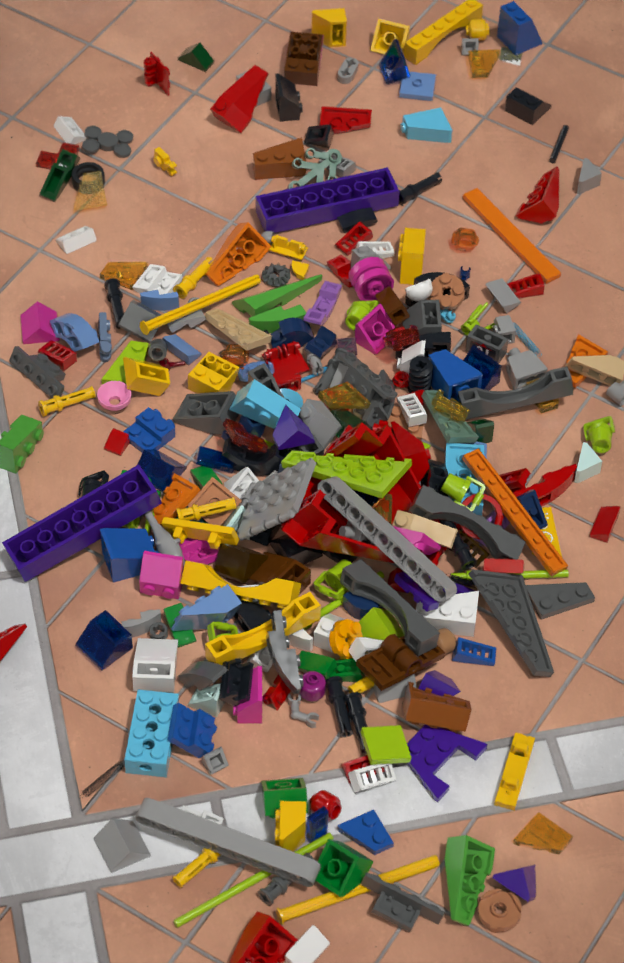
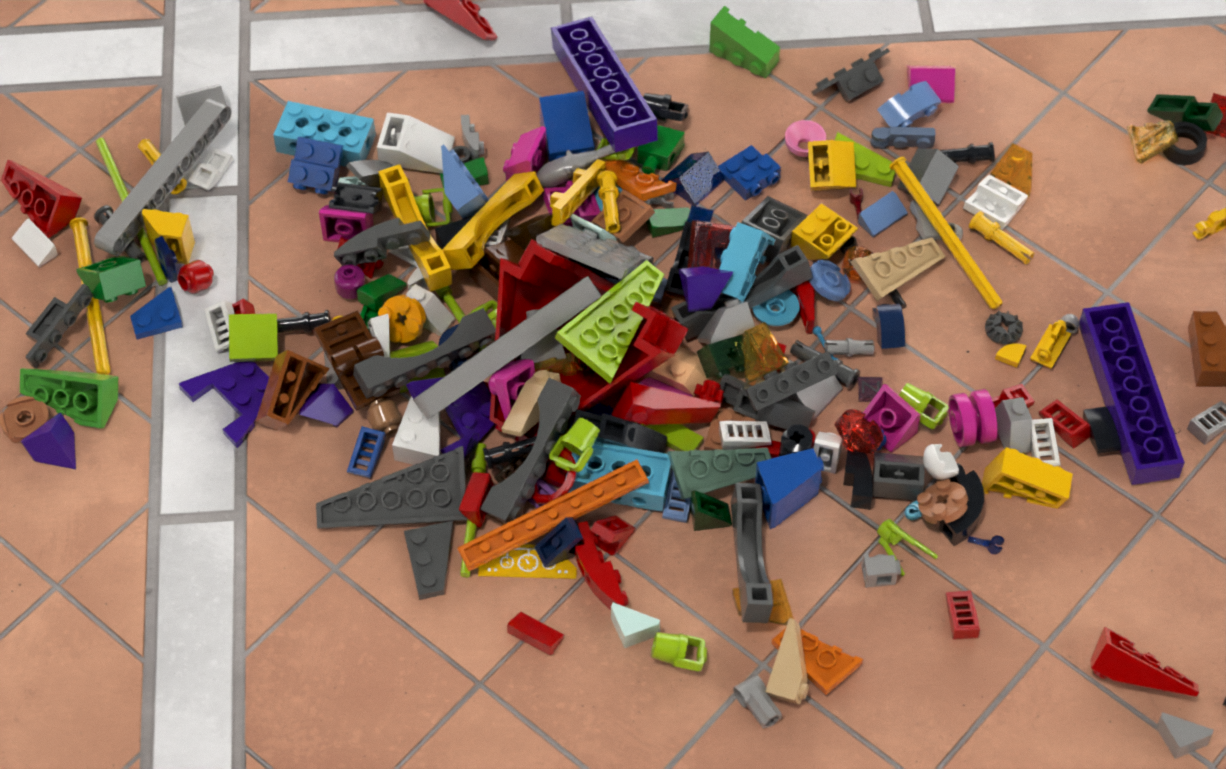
camera: 100 degrees right, 5 degrees up
red slope [38,340,77,371] -> none
yellow pin [38,386,96,417] -> none
white slope [56,226,97,254] -> none
clear blue slope [76,610,133,671] -> none
black piece [79,760,125,798] -> none
red slope [104,428,130,456] -> none
medium blue slope [140,290,179,311] -> none
dark grey brick [148,339,167,361] -> none
light grey slope [202,747,229,775] -> none
orange wedge [205,222,272,286] -> none
white slope [224,467,259,499] -> none
bright green wedge [232,274,322,317] -> none
bright green slope [249,304,306,333] -> none
green slope [261,778,308,818] -> none
red hinge [262,341,310,376] -> none
sand green plant [287,148,342,189] -> none
light grey arm [288,693,319,728] -> none
medium lavender slope [303,281,342,325] -> none
dark blue slope [305,326,337,358] -> none
black pin [325,676,353,737] -> none
reddish brown brick [375,286,410,326] -> none
black pin [399,172,442,205] -> none
clear yellow wing [431,389,470,422] -> none
clear orange head [451,227,479,252] -> none
orange tile [463,188,561,284] -> none
clear blue slope [463,345,502,391] -> none
dark grey brick [466,324,508,365] -> none
light grey slope [485,278,521,313] -> none
yellow hinge [494,732,535,811] -> none
light grey torso [506,348,548,390] -> none
medium azure piece [513,322,542,356] -> none
clear yellow wing [514,812,573,855] -> none

